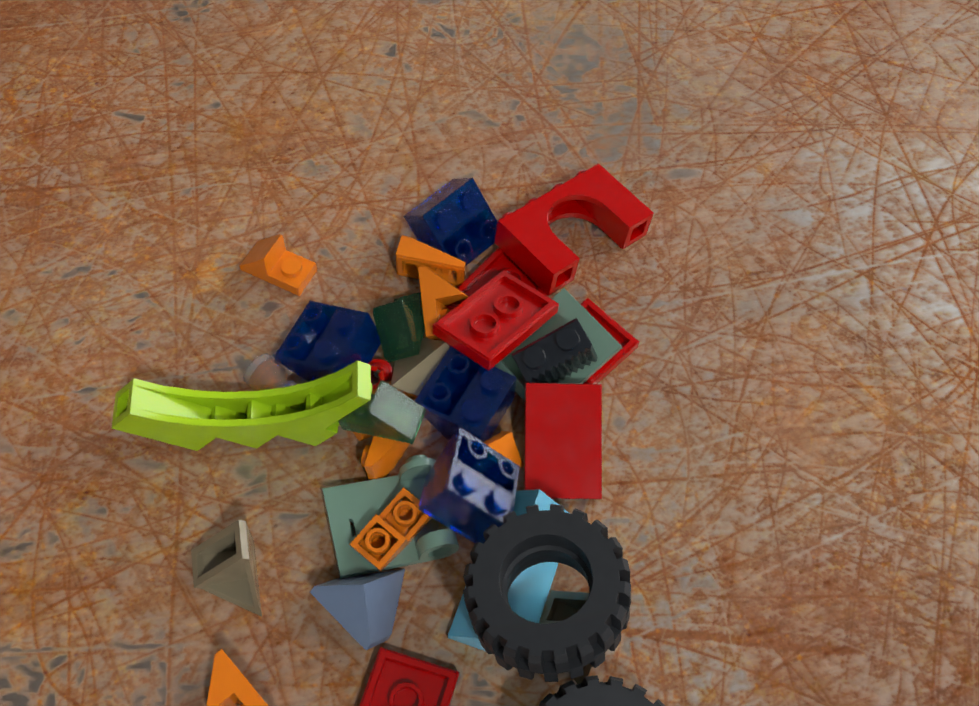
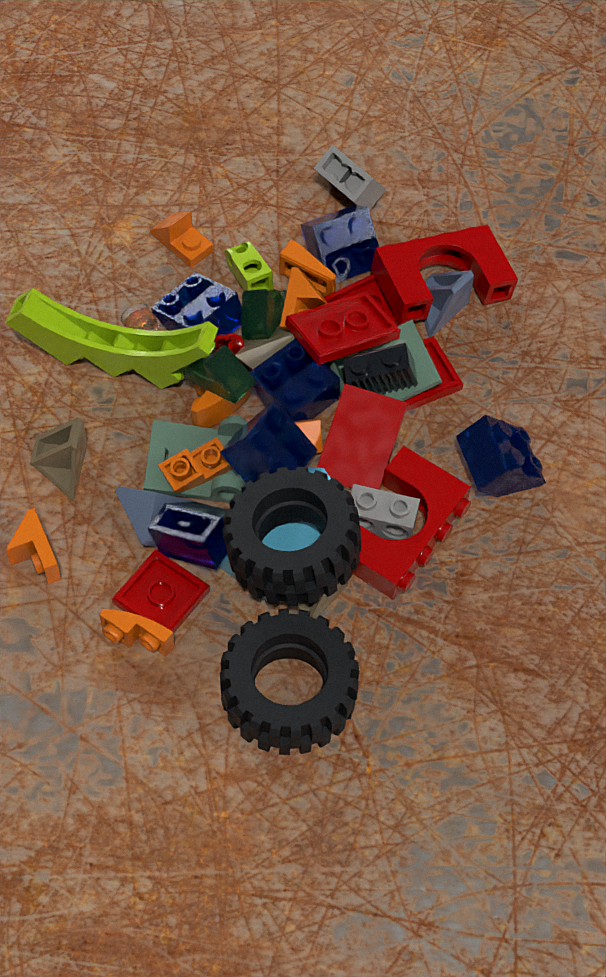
camera: 20 degrees right, 0 degrees up
none -> clear blue slope [147,501,227,570]
none -> lime leg [224,241,274,302]
none -> light grey brick [314,144,386,213]
none -> red arch [351,445,471,600]
none -> light grey brick [351,484,420,540]
none -> sand blue slope [423,270,474,337]
none -> clear blue slope [456,415,546,497]

